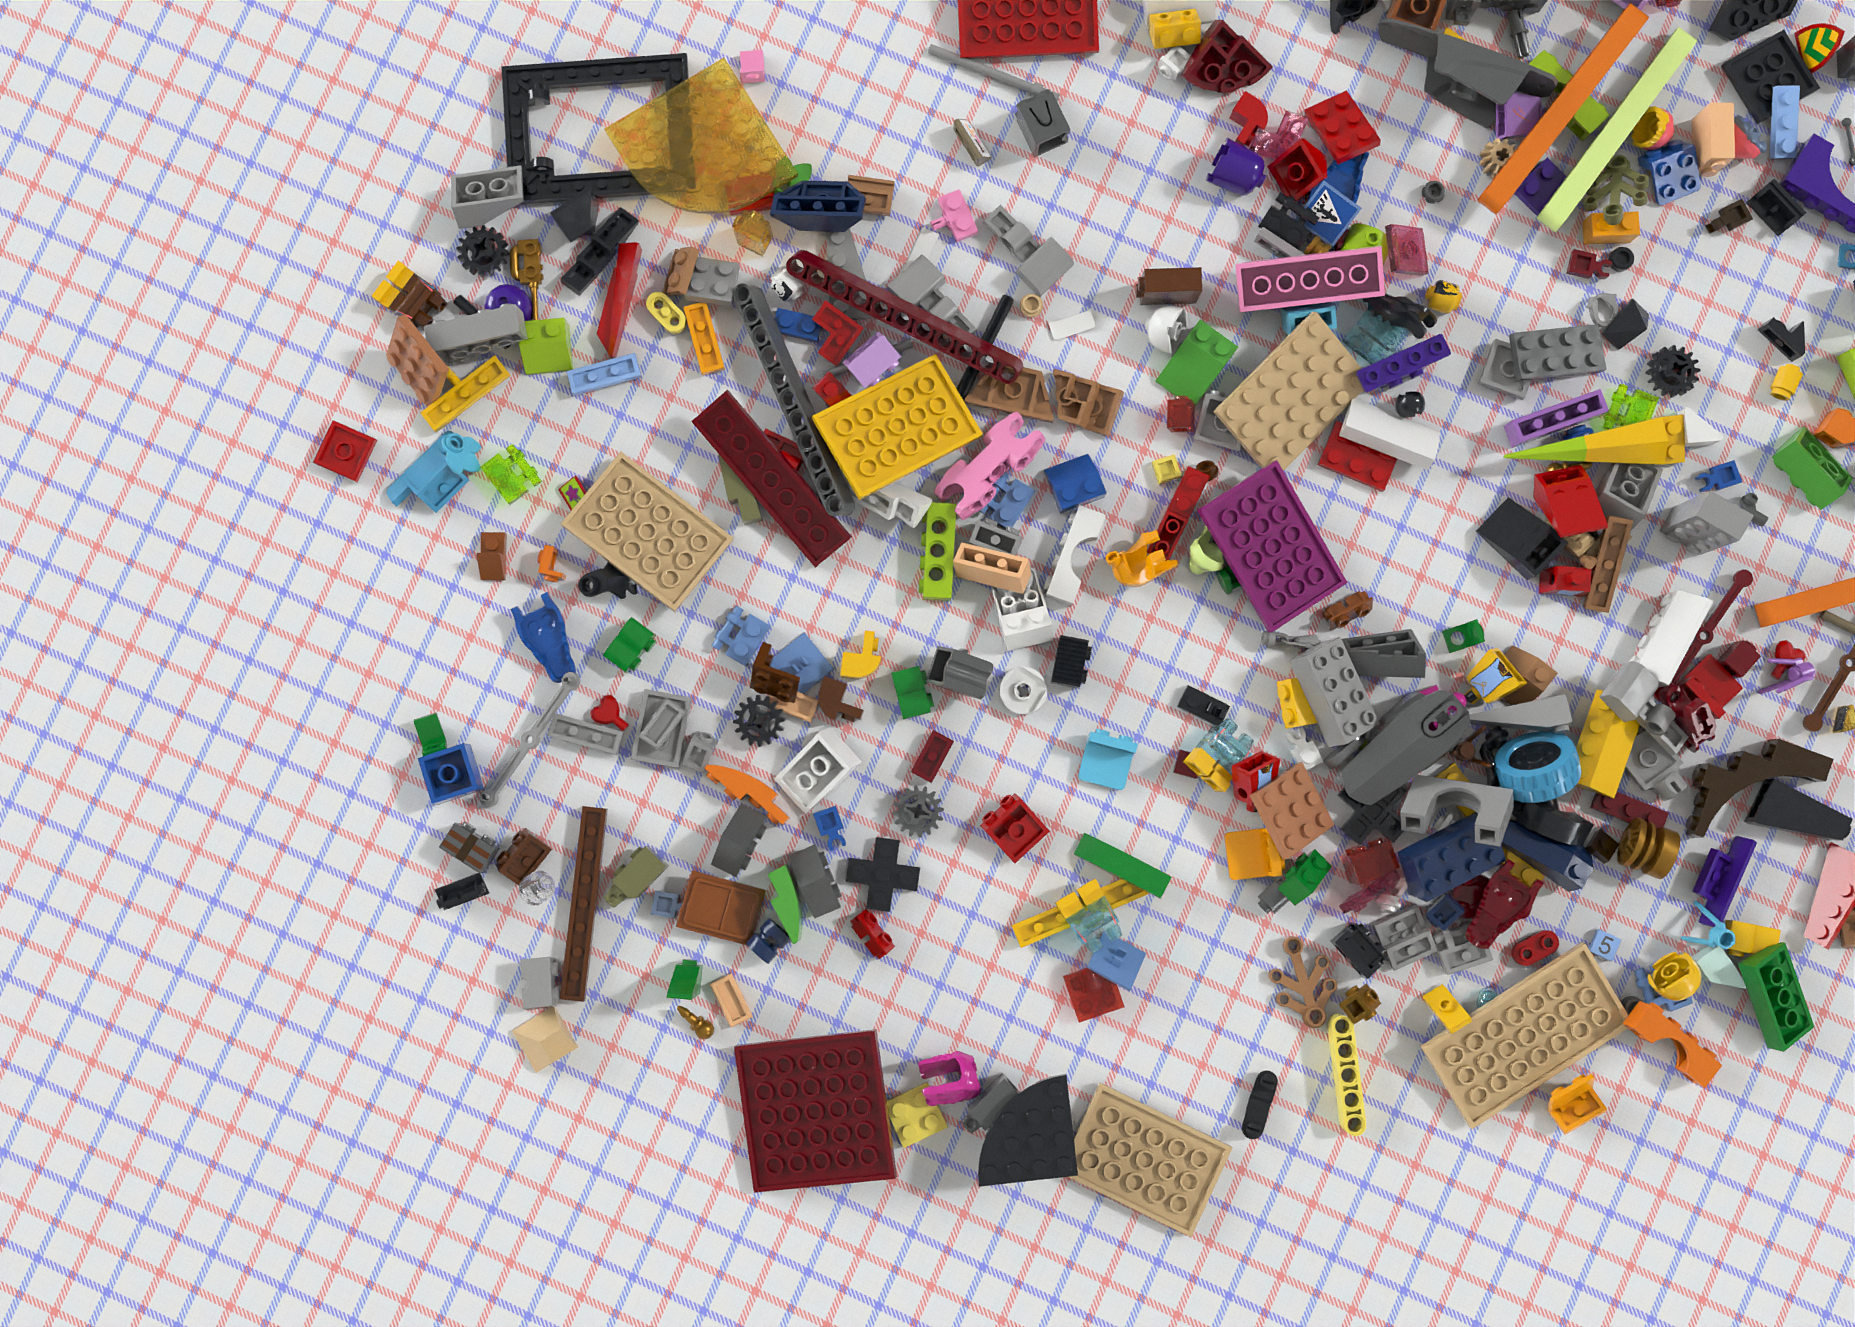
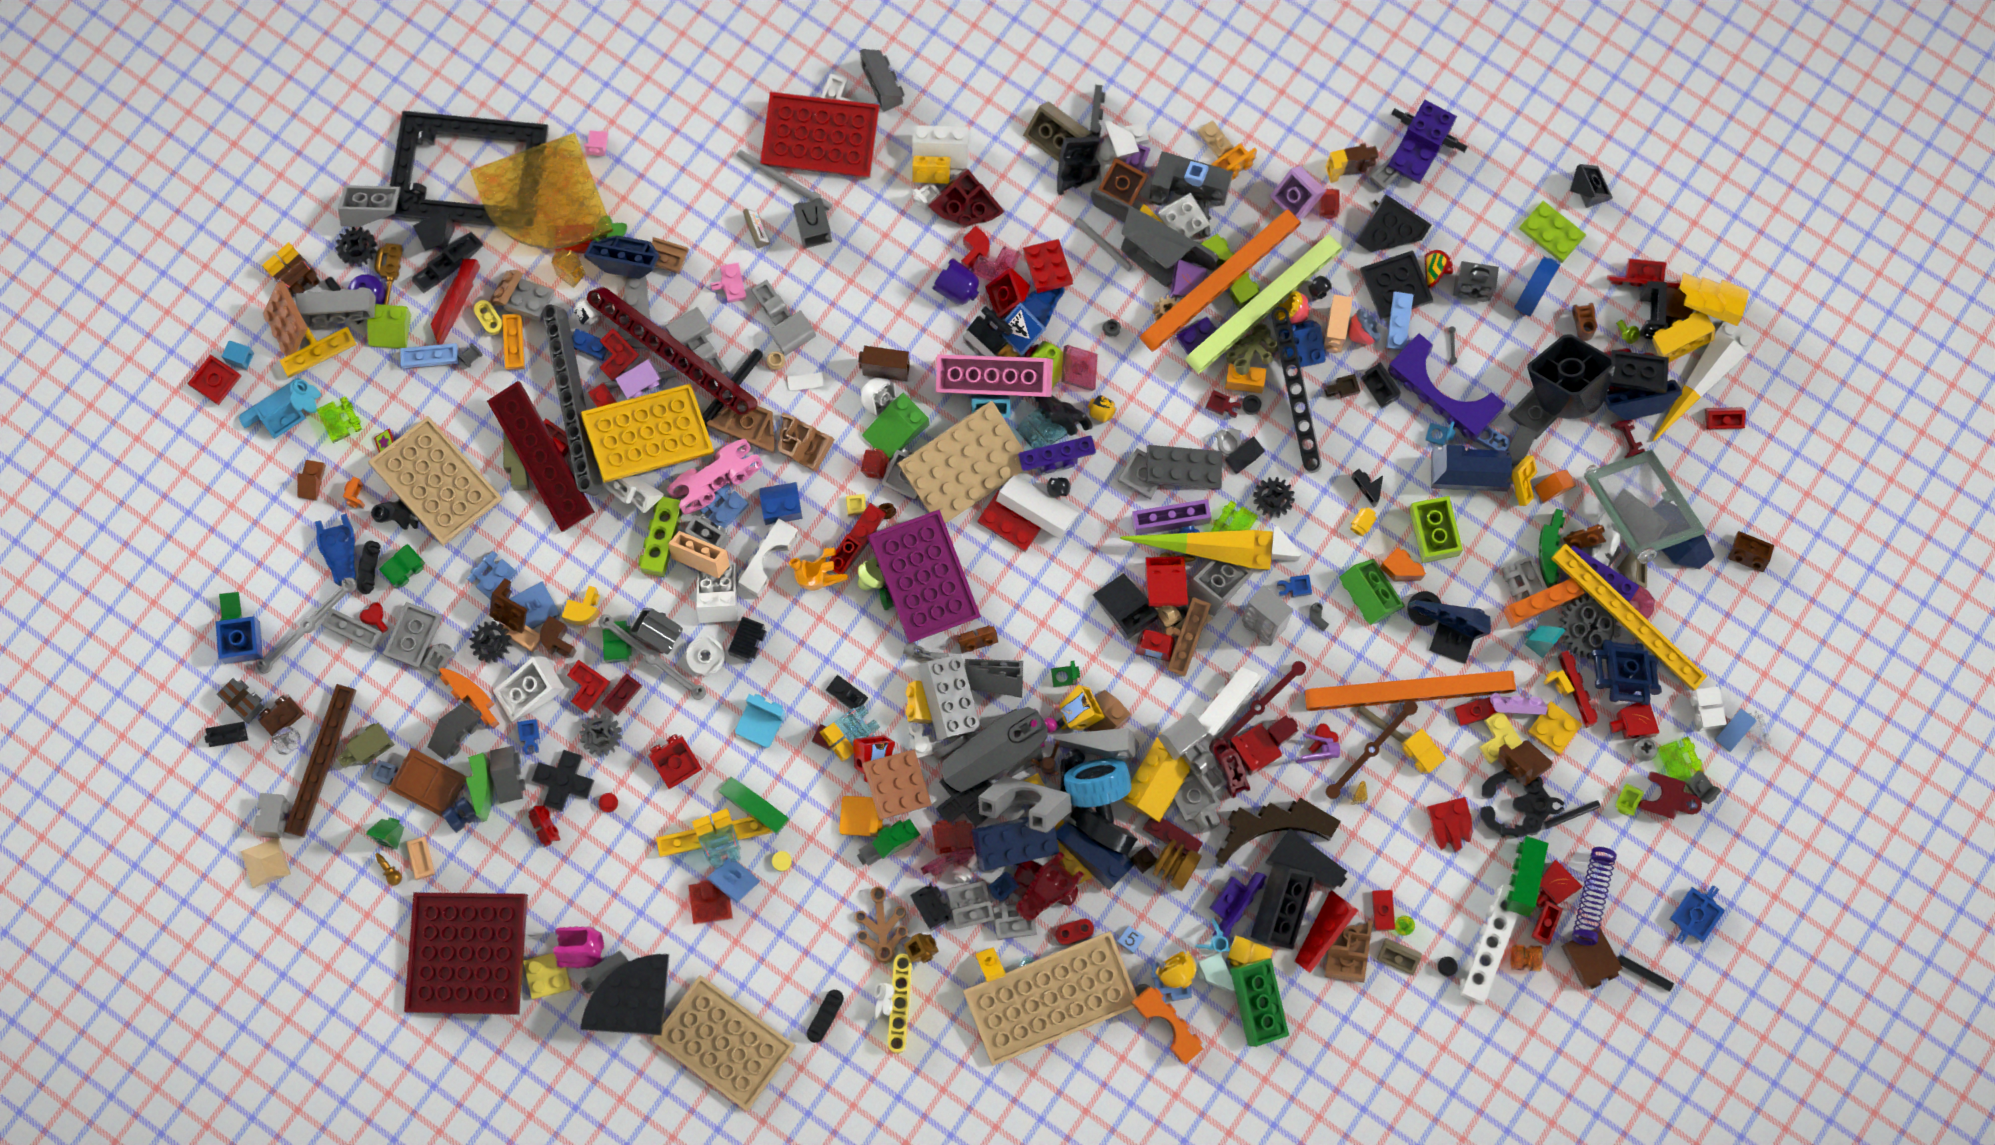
camera: 10 degrees right, 10 degrees down
light grey tile [638,698,687,751] -> none
light orange bracket [1547,1074,1607,1135] -> none
none -> dark azure panel [221,340,254,370]
none -> black piece [357,540,381,594]
none -> dark grey bush [457,343,483,368]
none -> red plate [567,660,610,714]
none -> light grey piece [598,614,706,700]
none -> red plate [598,793,618,813]
none -> light yellow tile [772,851,792,872]
none -> white plate [875,983,894,1020]
none -> light grey bar [1074,217,1133,271]
none -> white plate [1159,193,1210,237]
none -> black slope [1250,861,1317,949]
none -> black beam [1272,307,1322,473]
none -> black piece [1308,276,1332,299]

